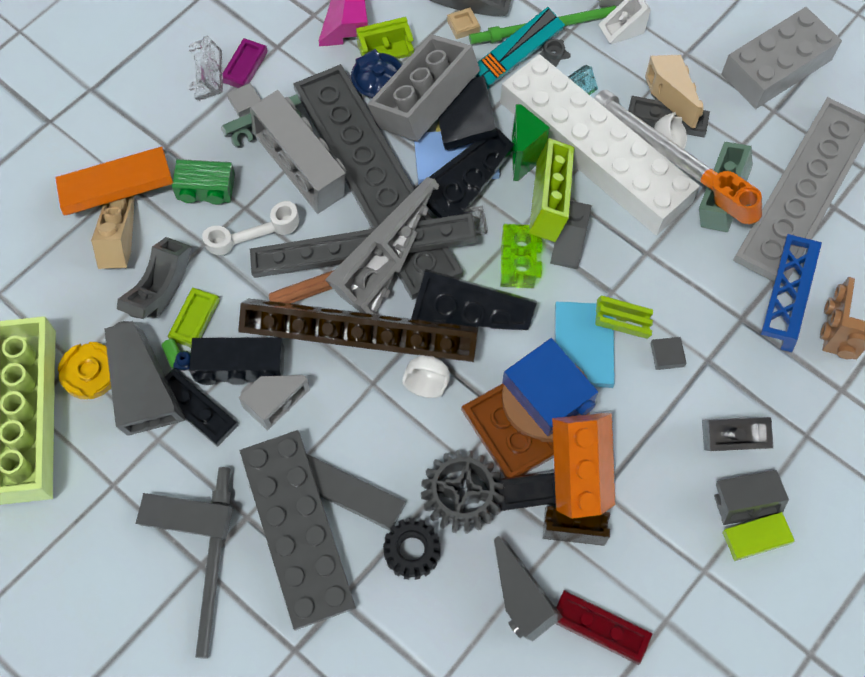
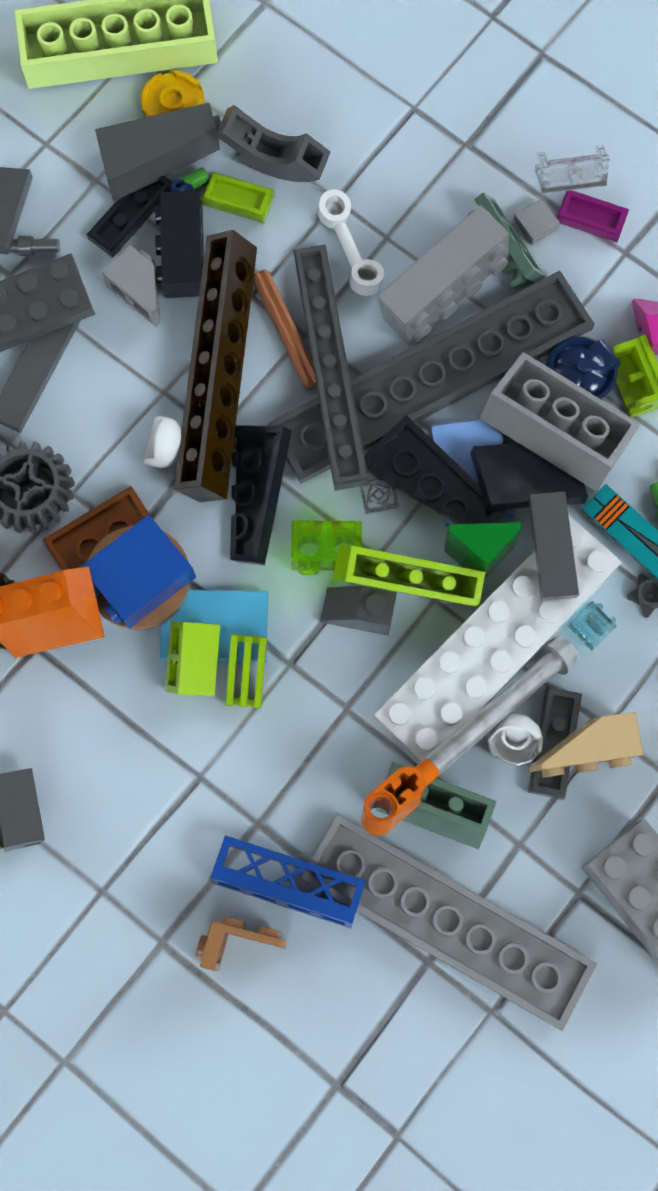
camera: 90 degrees right, 10 degrees up
orange tile [55,146,173,216] -> none
tan slope [91,196,135,269] -> none
green brick [172,159,235,205] -> none
light grey wedge [325,177,439,315] -> none
black tile [496,471,556,511] -> none
dark grey tile [650,337,687,370] -> none
black brick [702,417,773,451] -> none
none -> lime hinge [165,621,220,696]
none -> dark grey tile [528,491,579,601]

